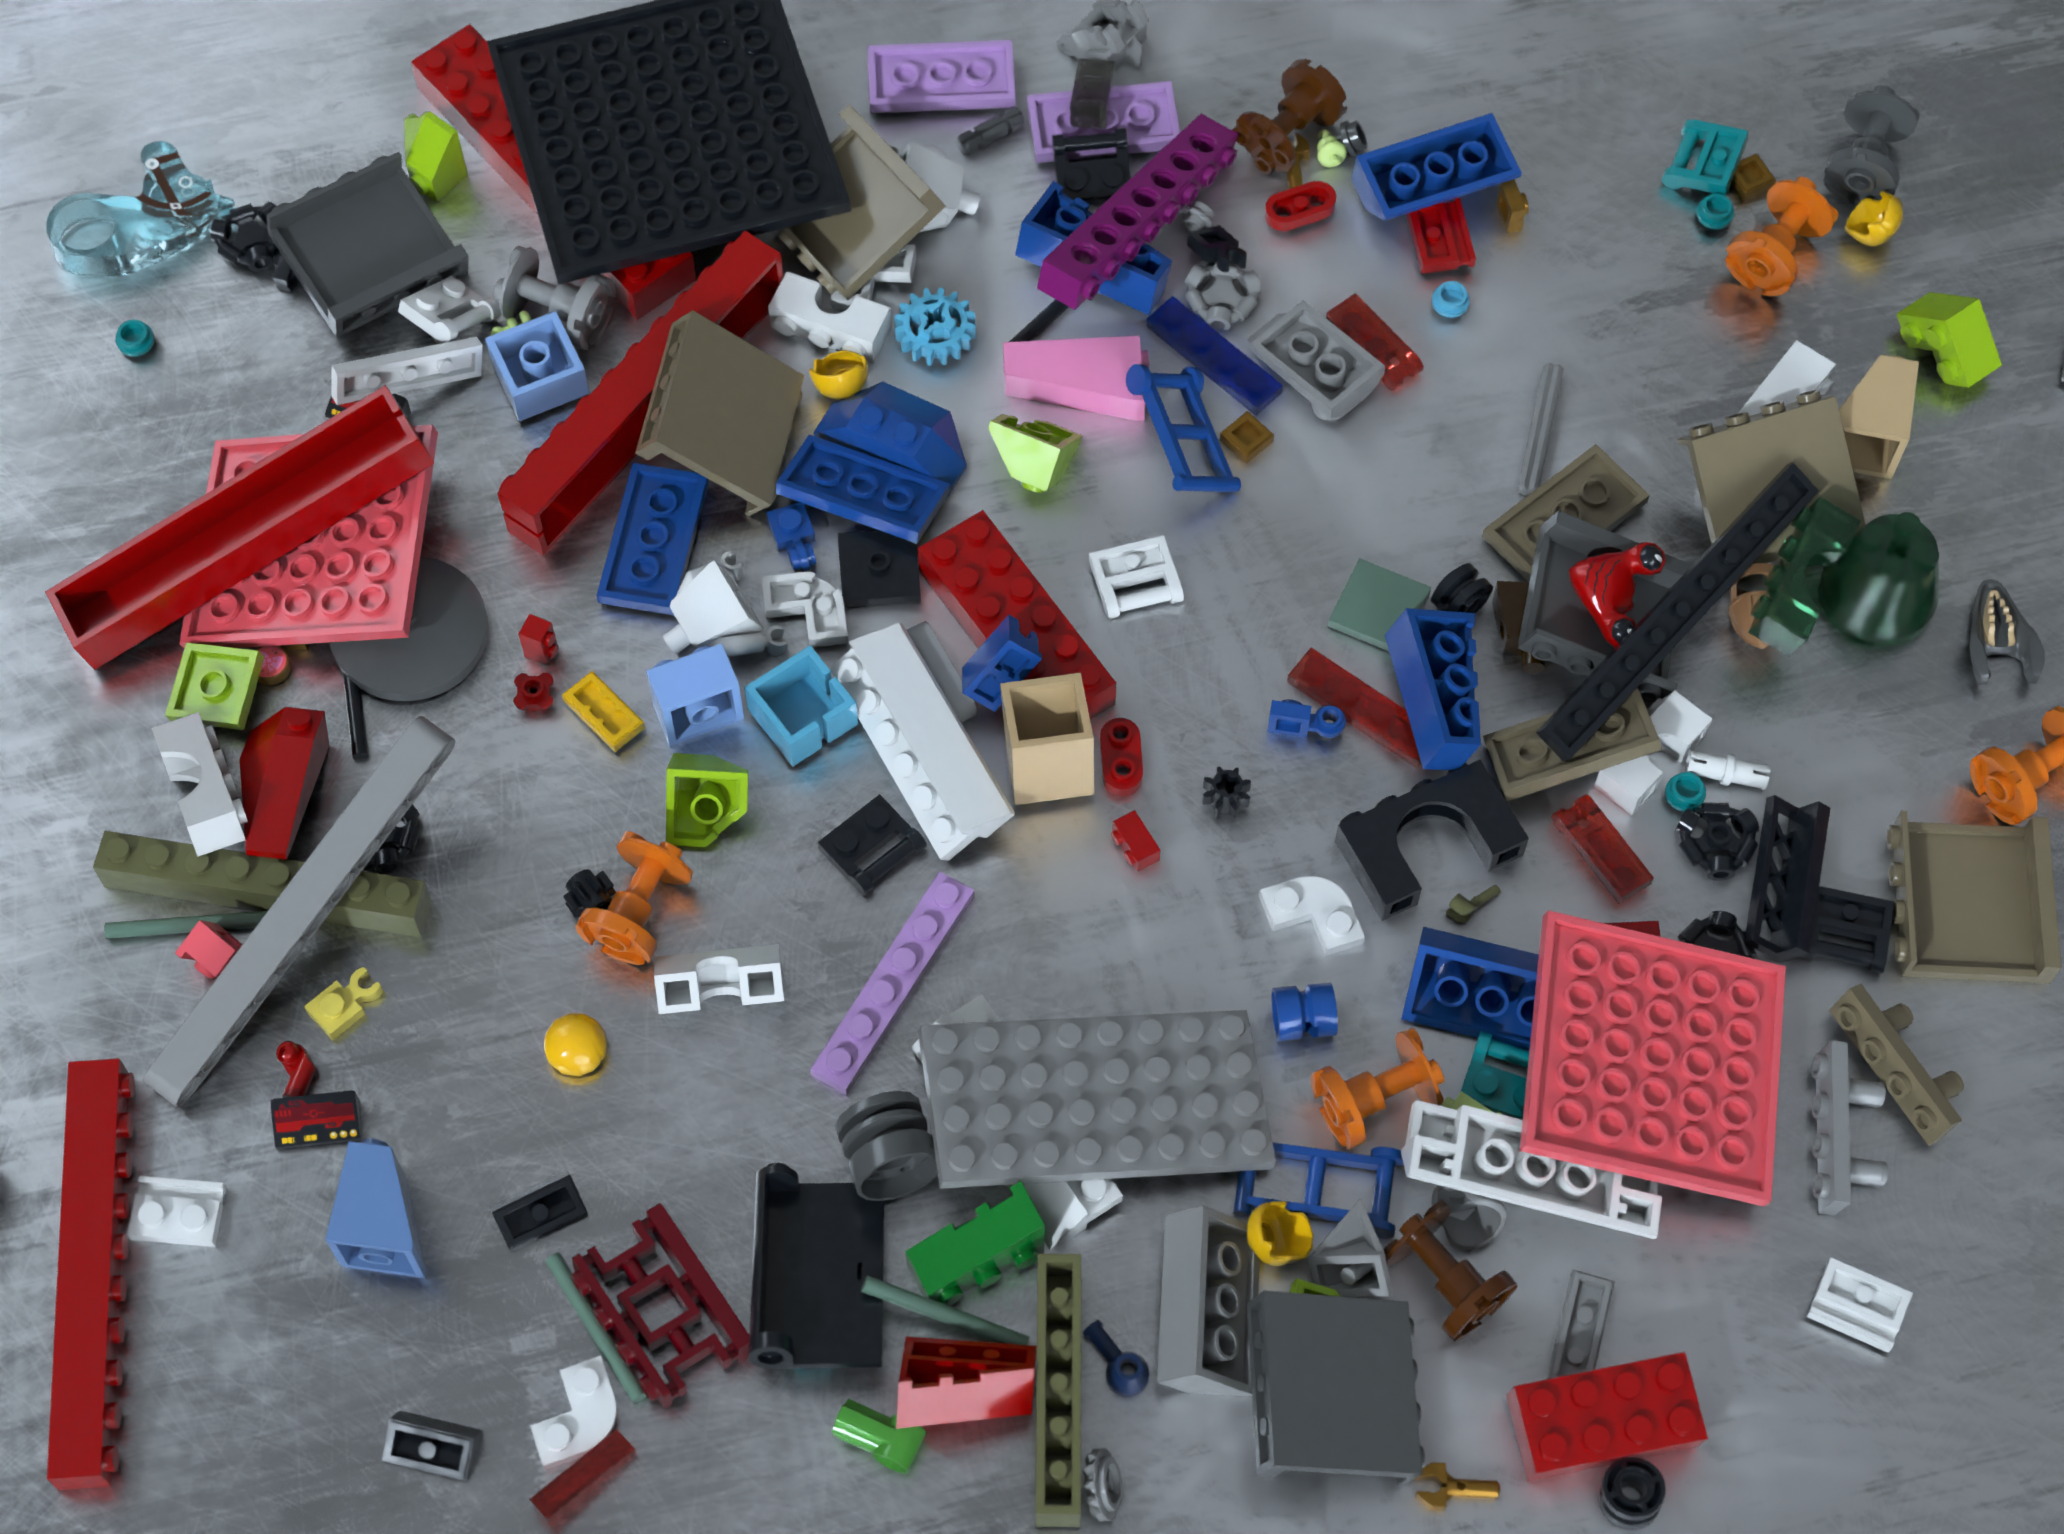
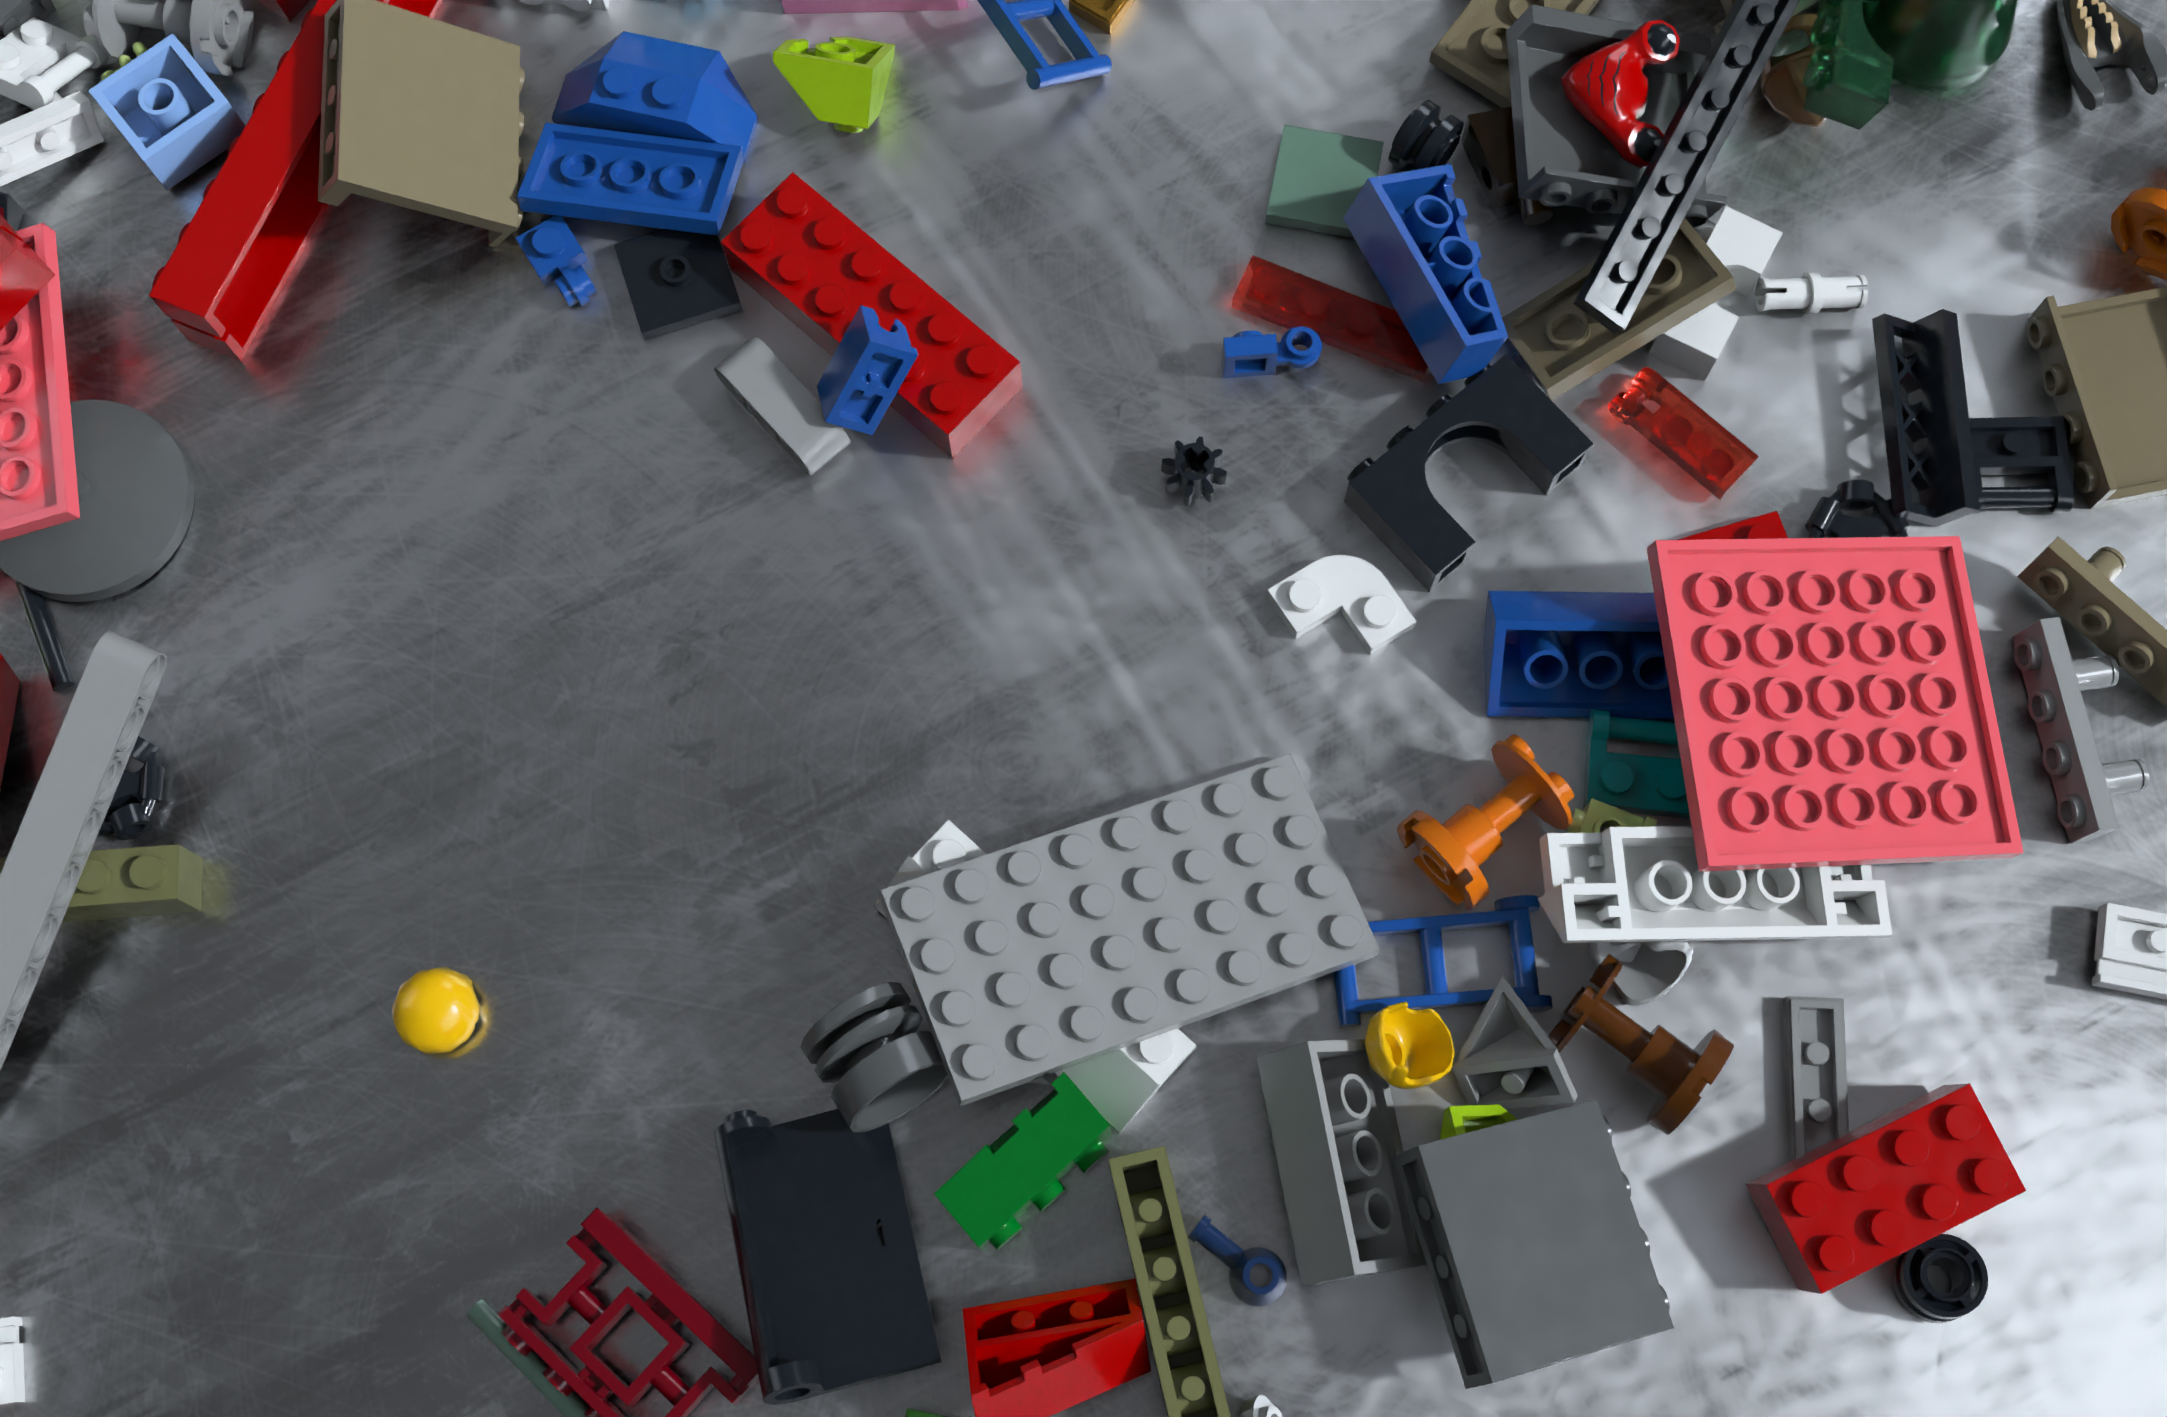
camera: 10 degrees left, 10 degrees up
slope [270,1090,361,1150] -> none
red arm [276,1041,315,1098] -> none
light yellow plate [304,967,383,1041] -> none
medium blue slope [325,1138,427,1278] -> none
black slope [489,1170,587,1250] -> none
red plate [513,672,554,712] -> none
red piece [518,614,559,666] -> none
yellow plate [562,671,645,752] -> none
black gear [563,869,616,919] -> none
orange piece [575,831,693,965] -> none
blue plate [596,463,709,616] -> none
light blue brick [646,643,745,746] -> none
white arch [654,944,784,1014] -> none
white torso [663,551,789,656] -> none
lime slope [666,753,749,847] -> none
medium azure piece [744,645,858,767] -> none
white plate [761,572,849,648] -> none
yellow hair [809,350,869,400] -> none
lavender plate [810,871,975,1095] -> none
black plate [818,794,927,895] -> none
white slope [830,623,1015,861] -> none
sand green bar [861,1275,1029,1345] -> none
tan slope [1000,673,1094,805] -> none
white plate [1089,535,1184,620] -> none
red plate [1100,718,1143,796] -> none
red piece [1111,810,1161,872] -> none
blue wheel [1271,982,1338,1041] -> none
pearl gold bar [1415,1462,1500,1511] -> none
olive hand [1446,885,1501,924] -> none
teal plate [1665,772,1706,812] -> none
black piece [1675,802,1759,881] -> none

